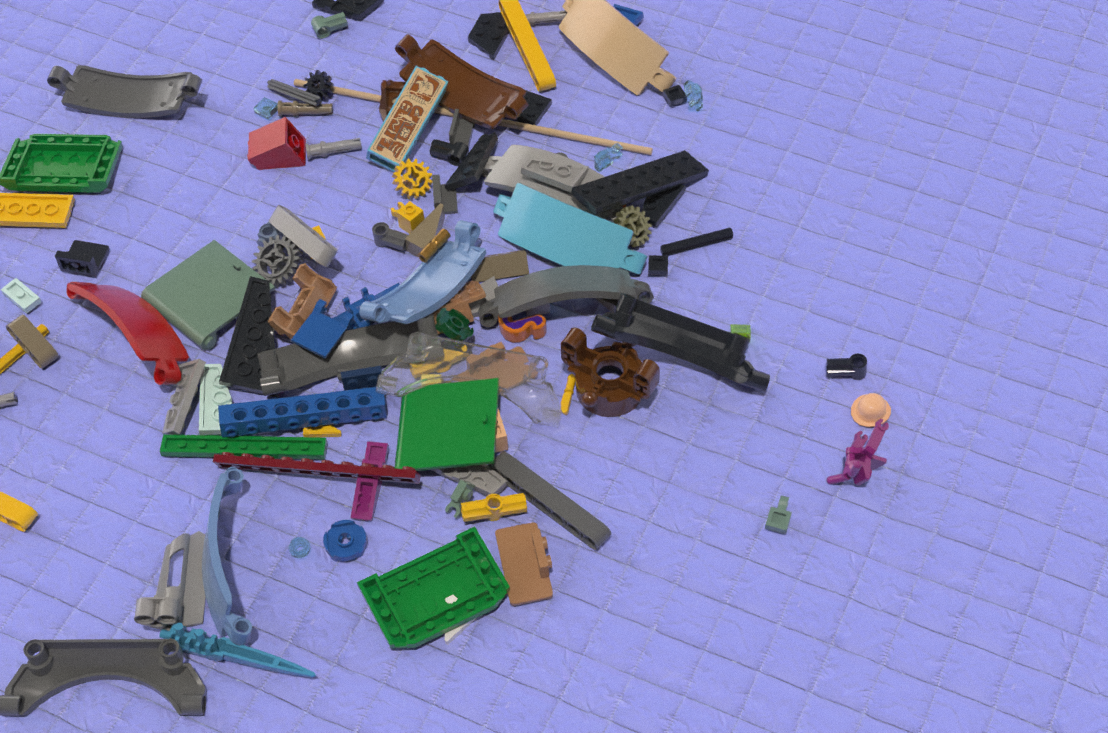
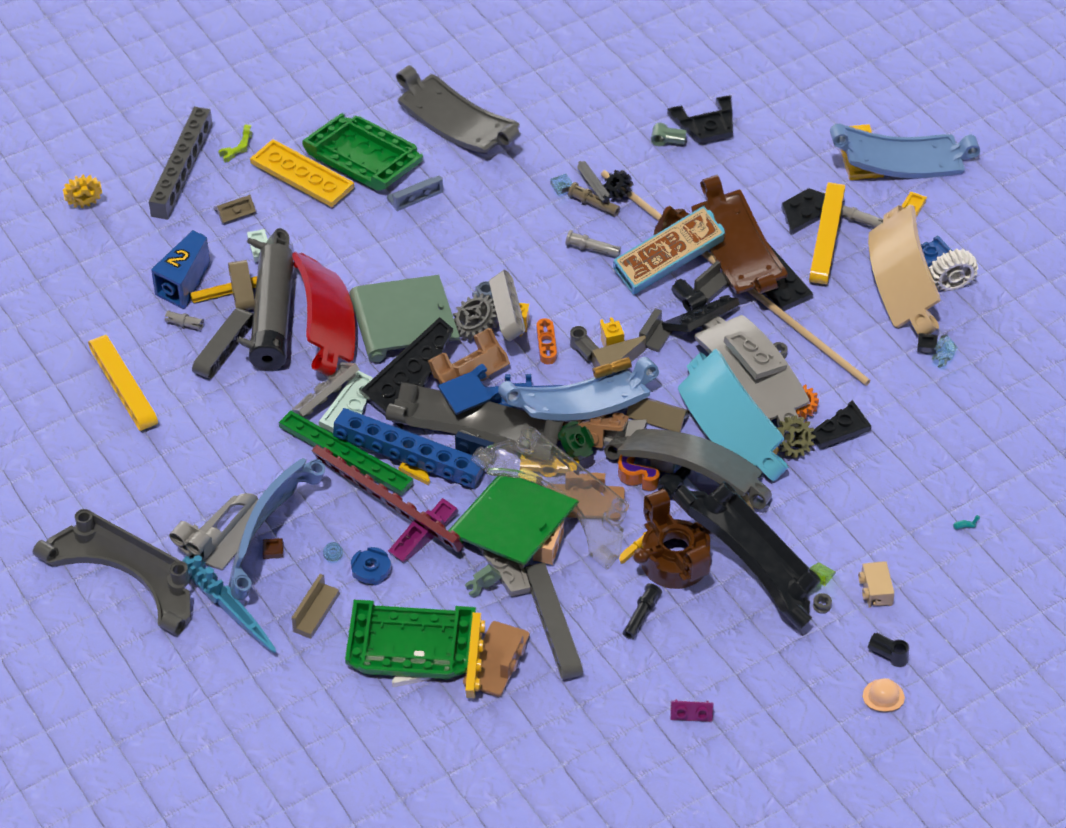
camera: 30 degrees right, 5 degrees down
black bracket [55,240,110,277] -> none
slope [247,117,306,170] -> none
yellow gear [392,158,432,199] -> none
yellow piece [461,493,527,522] -> none
black plate [571,150,709,215] -> none
clear light blue plate [594,143,623,172] -> none
black plate [648,255,668,276] -> none
black axle [660,227,733,256] -> none
sand green plate [765,495,792,534] -> none
magenta piece [826,419,889,485] -> none
none -> dark grey beam [192,308,253,379]
none -> dark grey piece [237,228,294,371]
none -> reddish brown tile [263,538,283,559]
none -> dark tan panel [292,574,340,639]
none -> sand blue panel [387,175,443,211]
none -> yellow wing [465,612,485,698]
none -> orange beam [537,318,557,364]
none -> black pin [622,583,662,639]
none -> black axle [657,466,691,499]
none -> magenta hinge [670,699,713,722]
none -> dark grey bush [813,593,832,614]
none -> tan hinge [858,561,895,608]
none -> white gear [929,248,979,292]
none -> teal piece [953,515,980,530]

